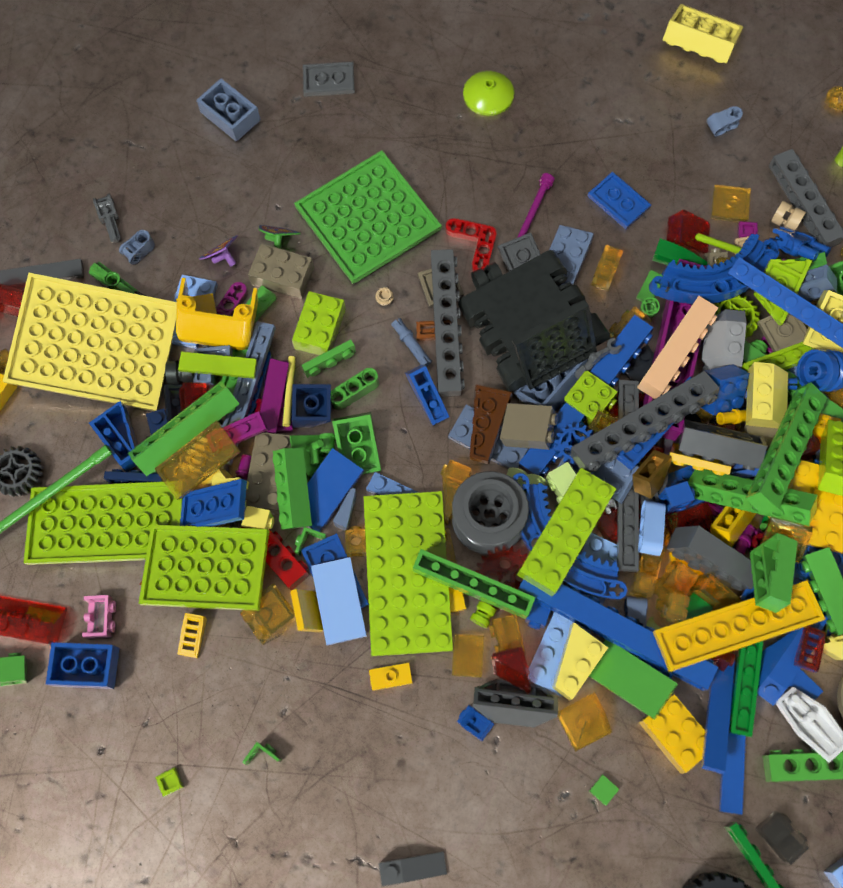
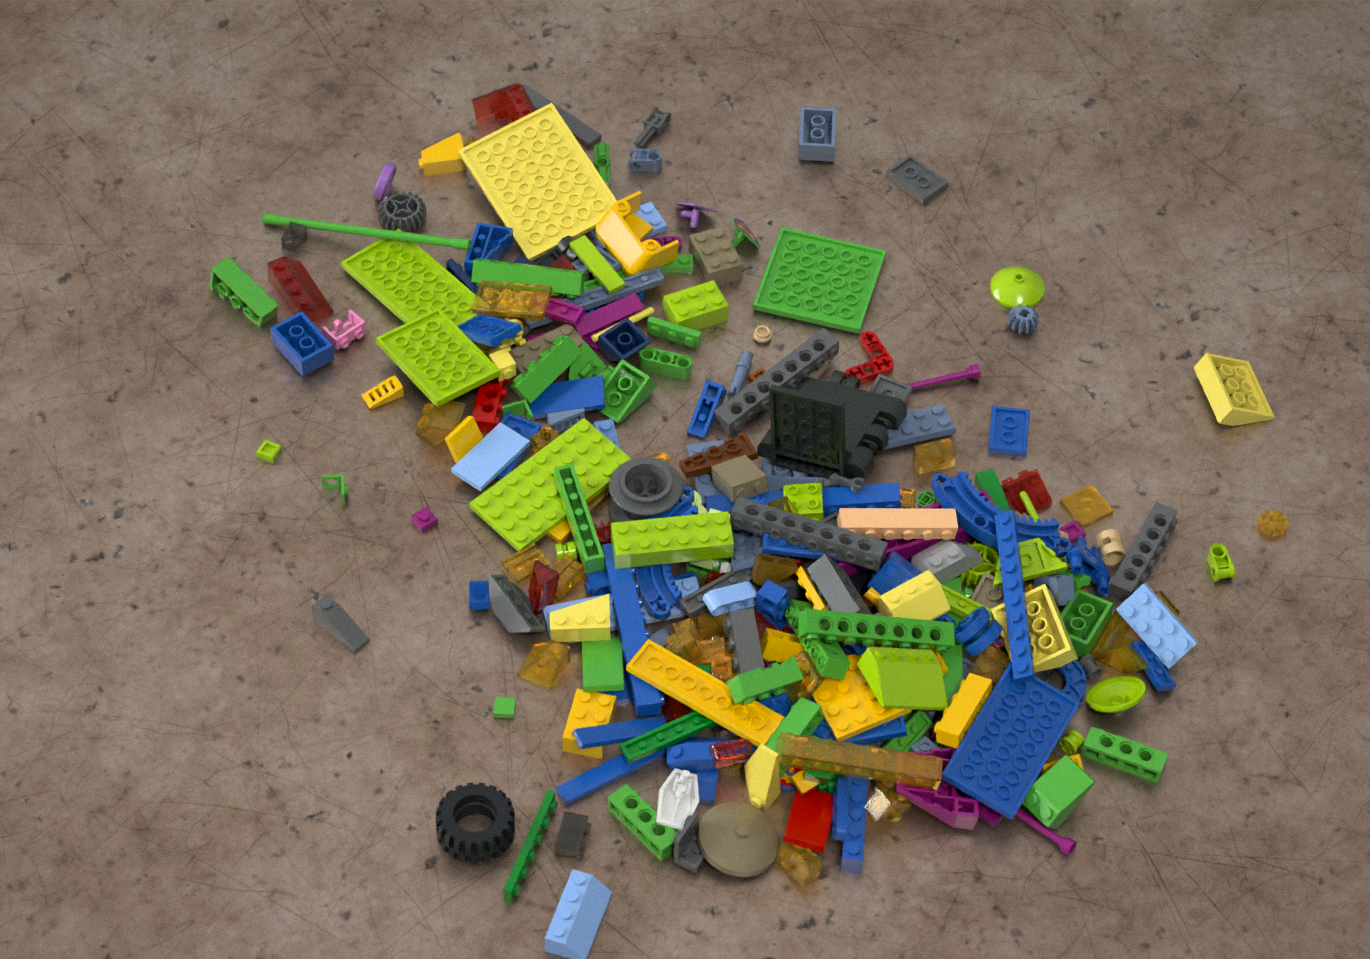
camera: 45 degrees right, 20 degrees down
yellow plate [369,663,413,691] -> none
sand blue piece [706,106,743,137] -> none
none -> magenta plate [411,507,438,532]
none -> sand blue gear [1008,304,1039,335]

